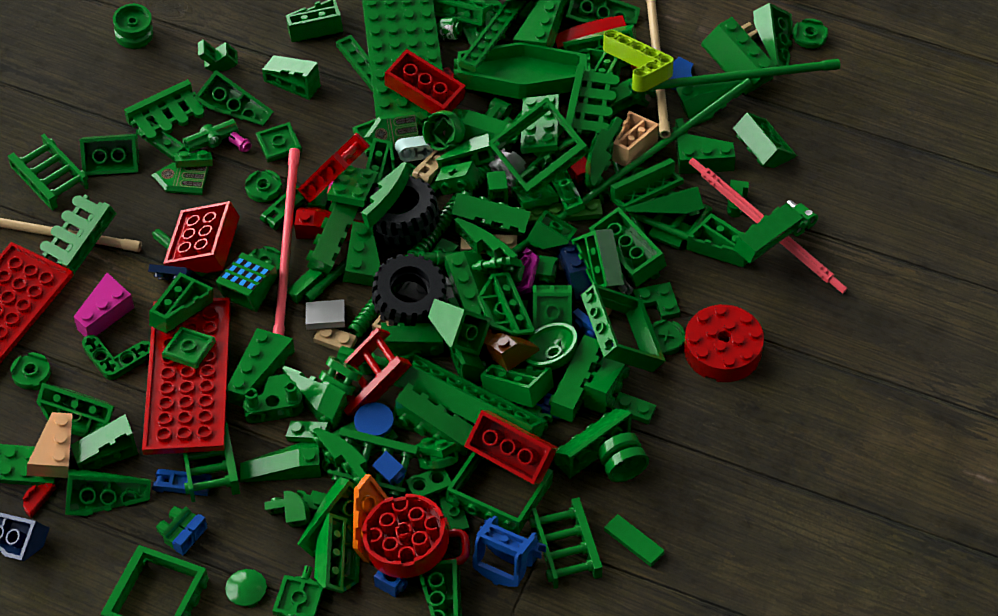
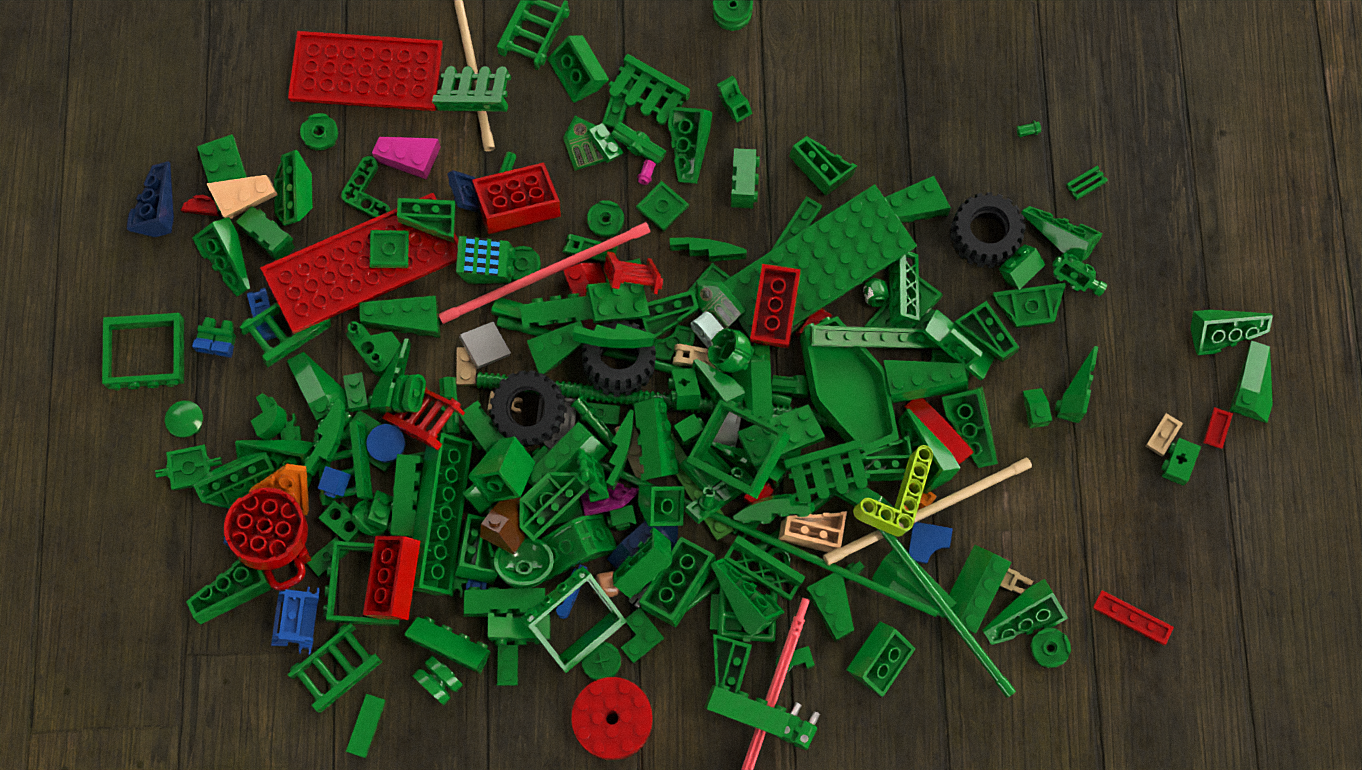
camera: 65 degrees right, 20 degrees up
none -> green slope [670,237,747,262]

